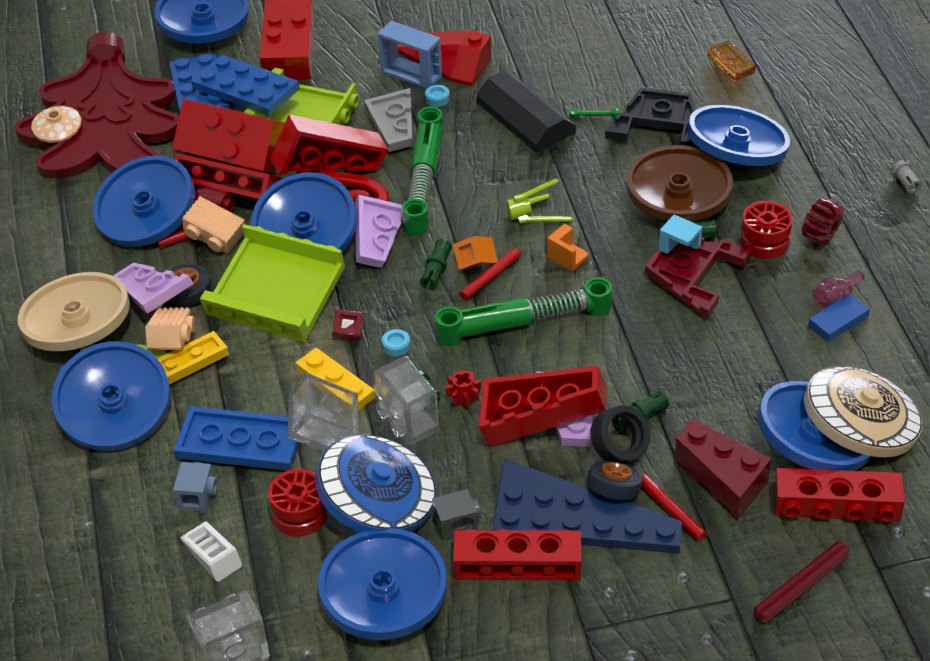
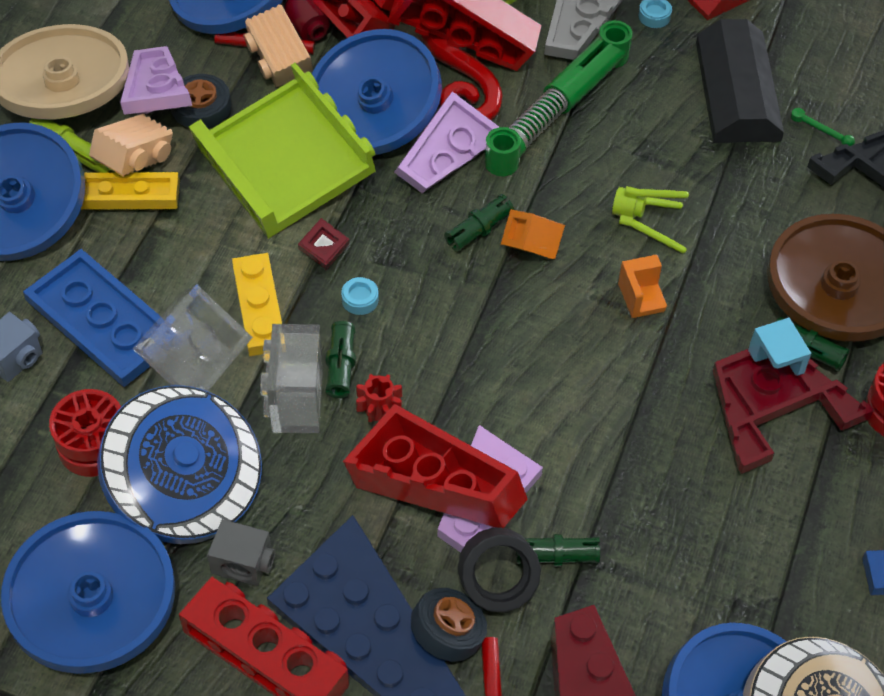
camera: 30 degrees right, 10 degrees up
green piece [435,277,612,346] -> none
red bar [459,248,521,301] -> none

